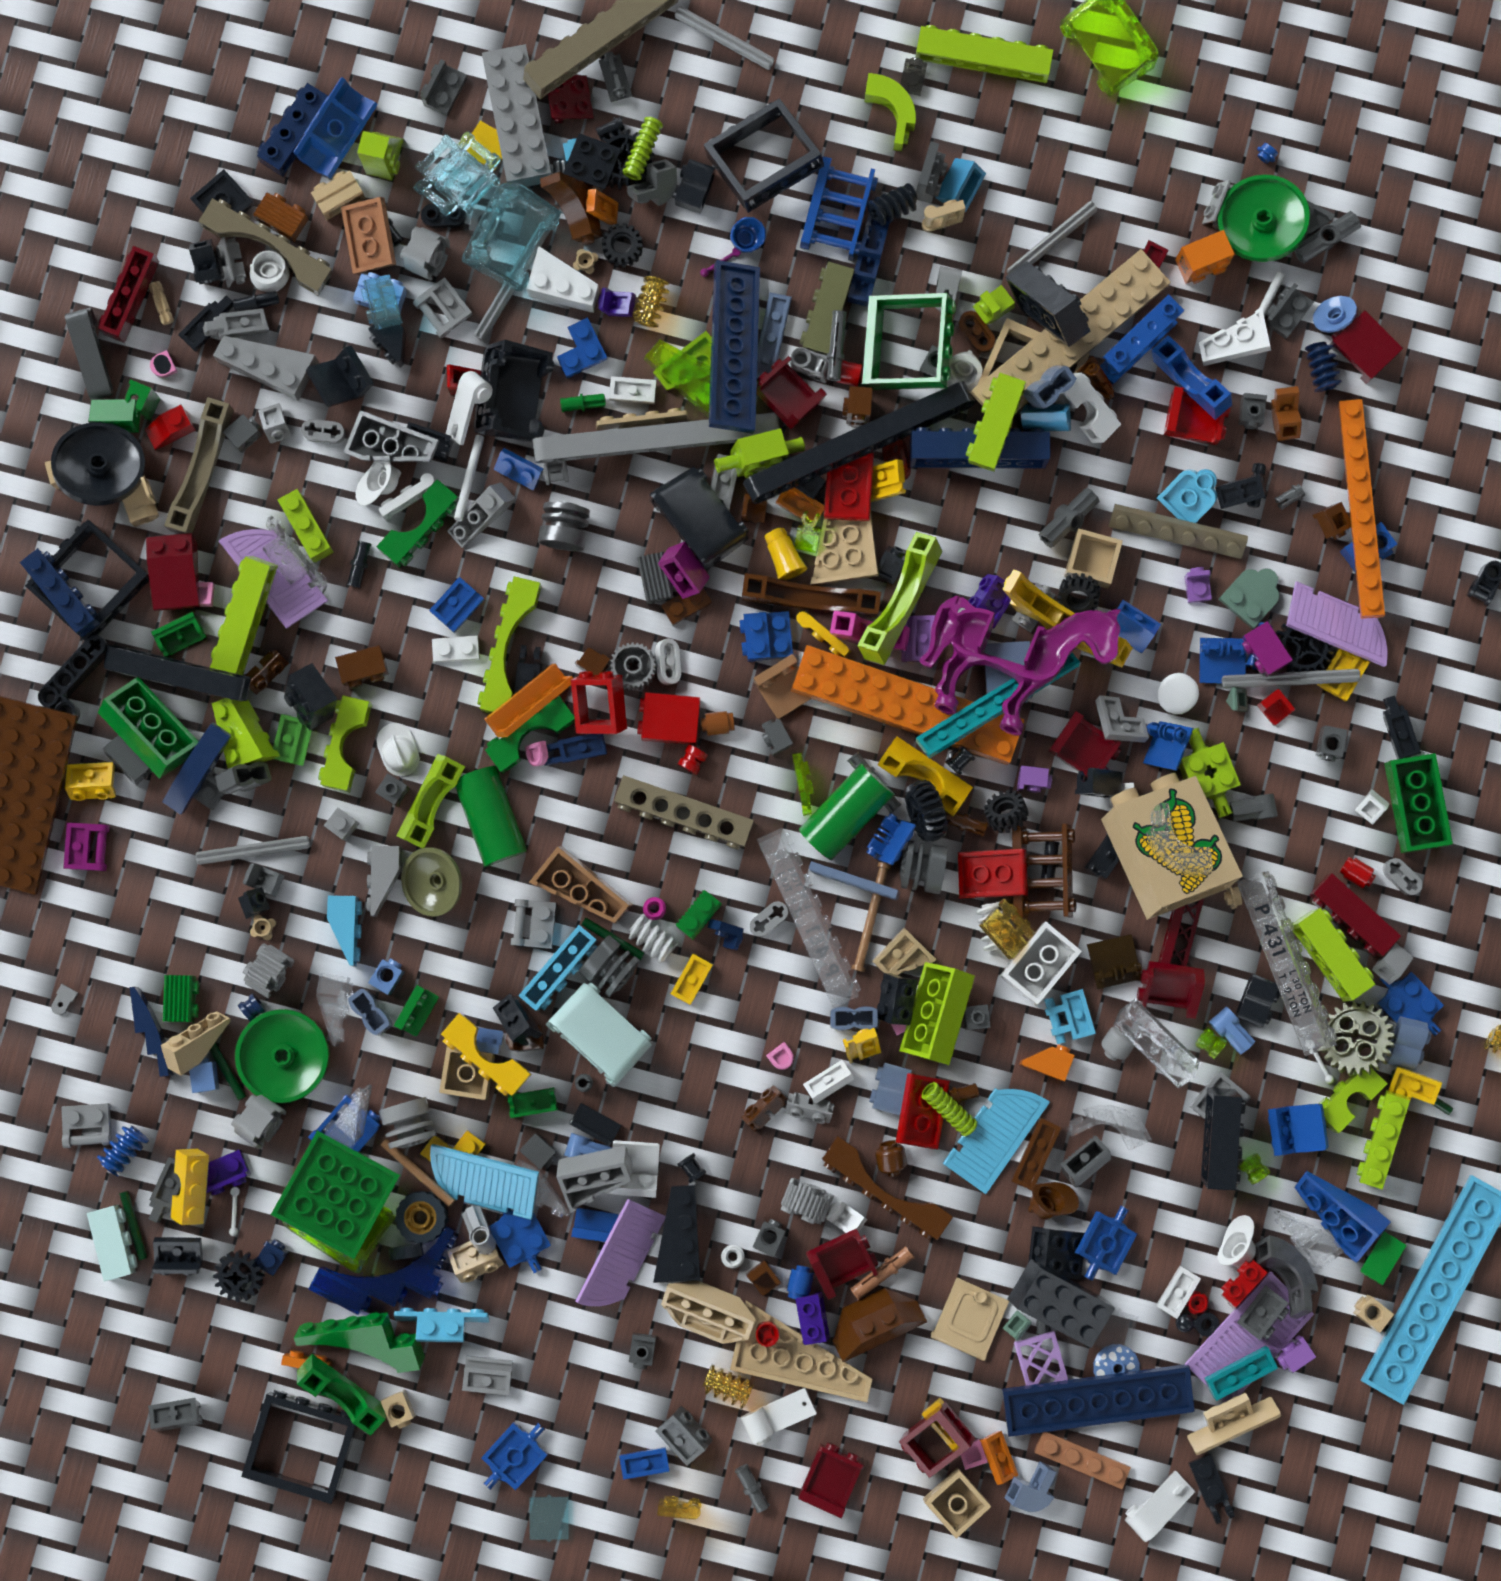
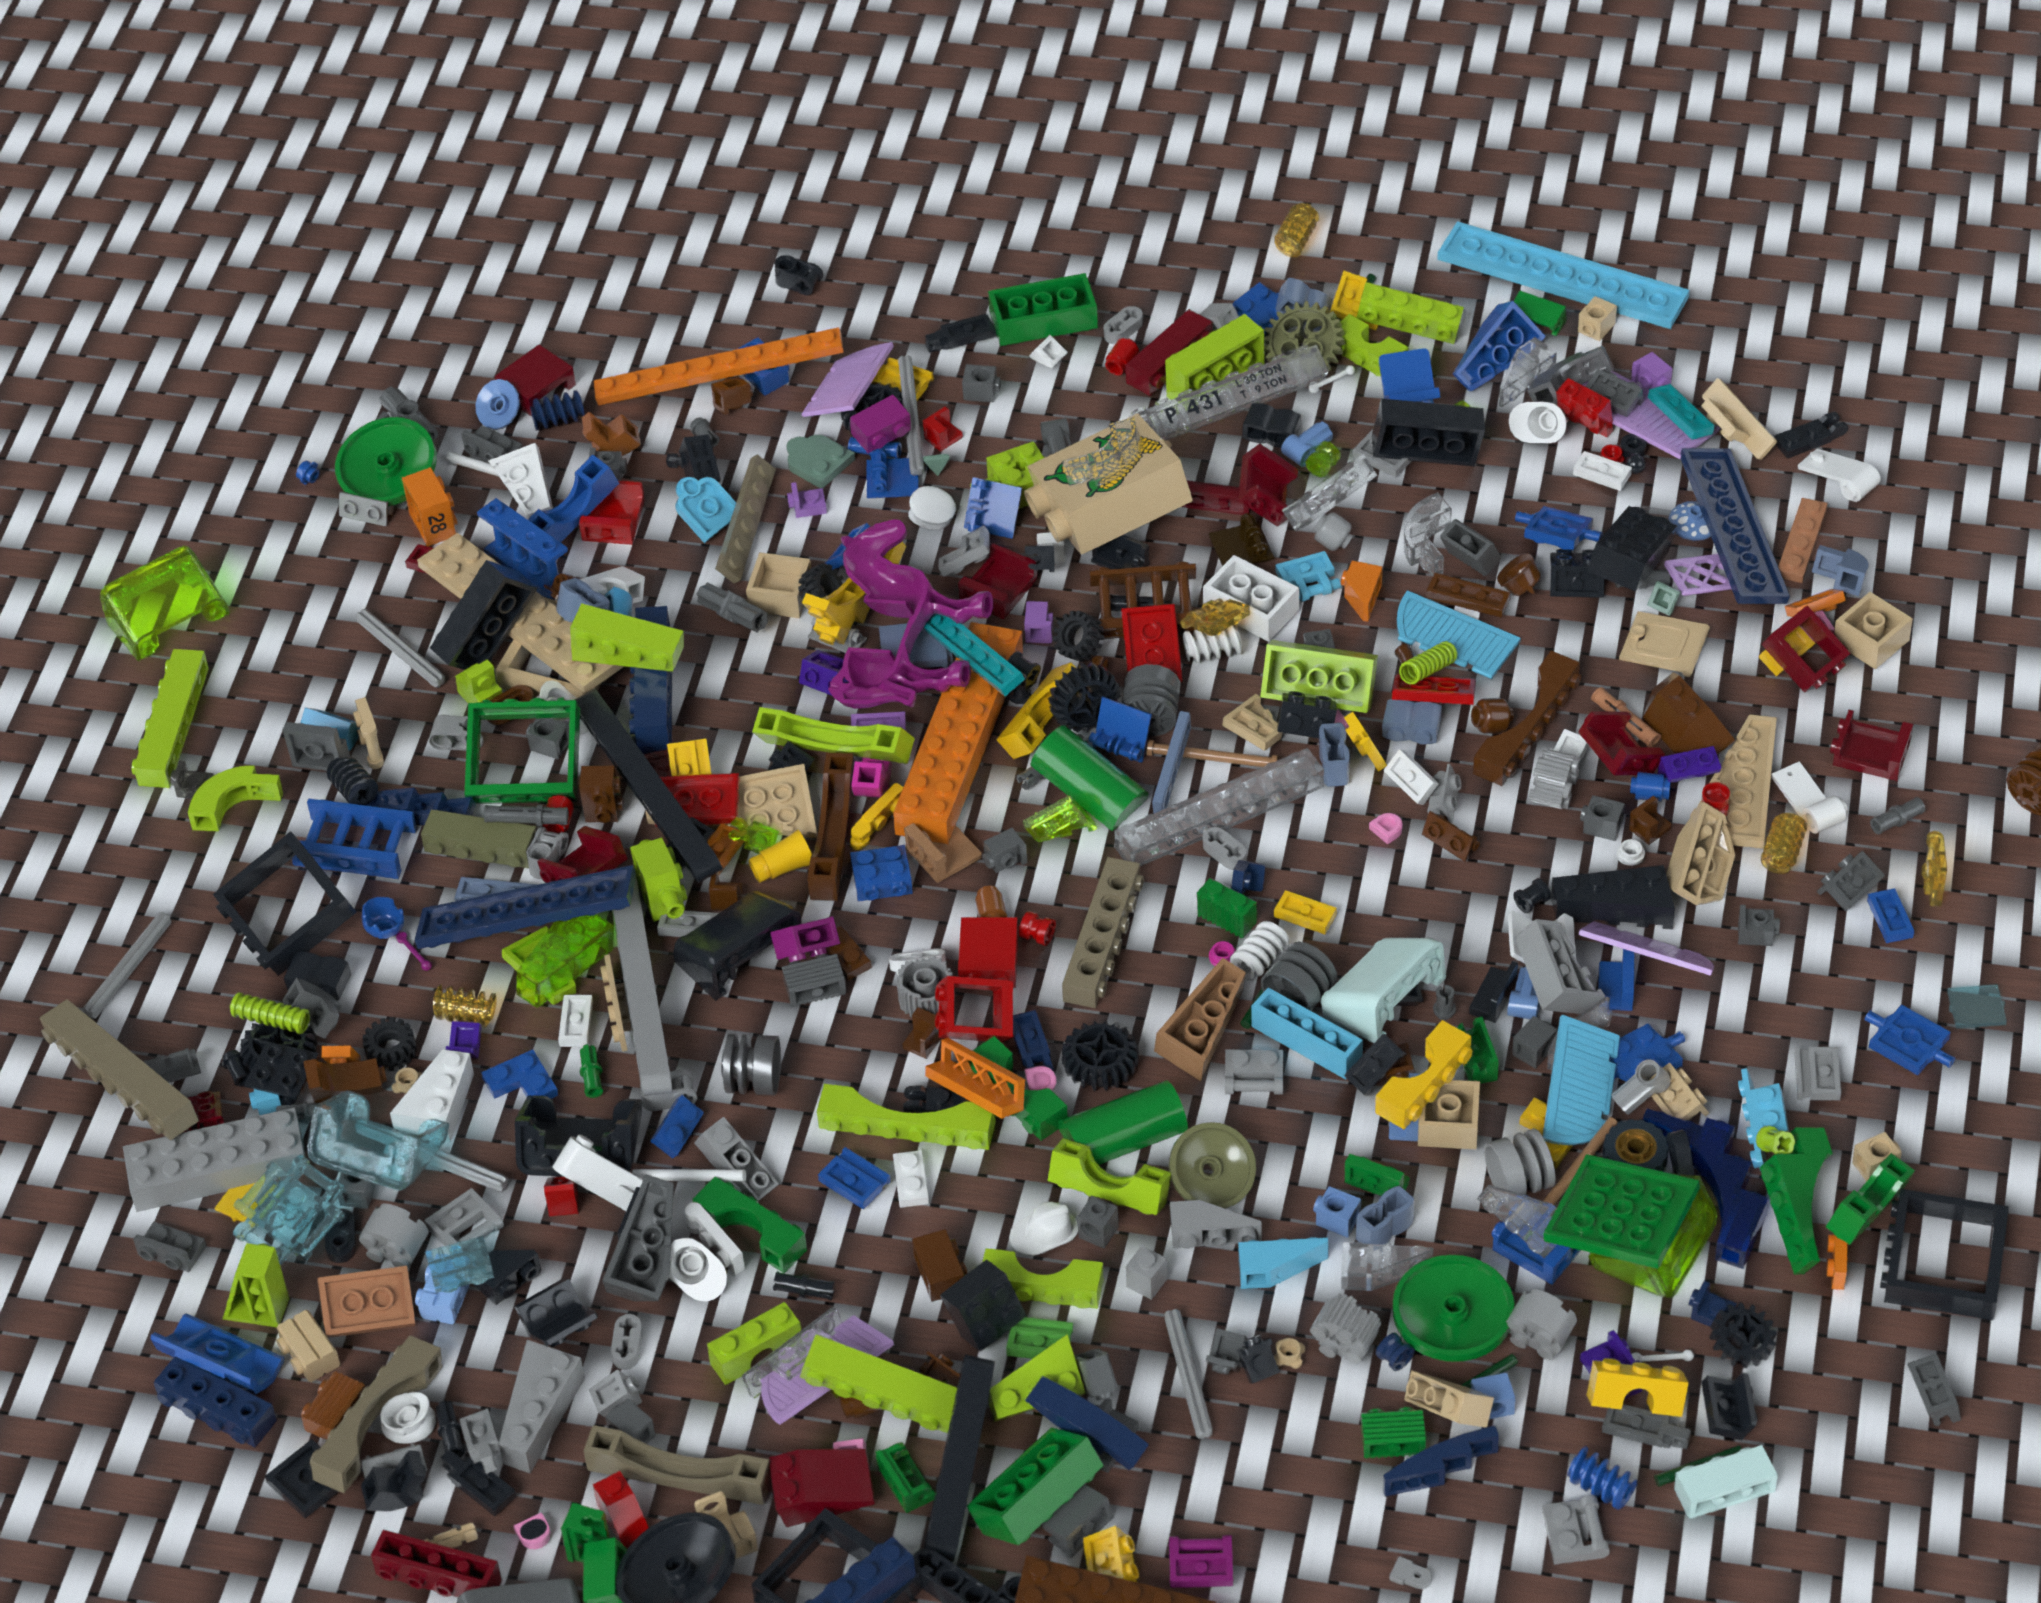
camera: 90 degrees left, 35 degrees down
none -> black gear [1062,1020,1139,1092]
none -> lime bush [1756,1125,1795,1154]

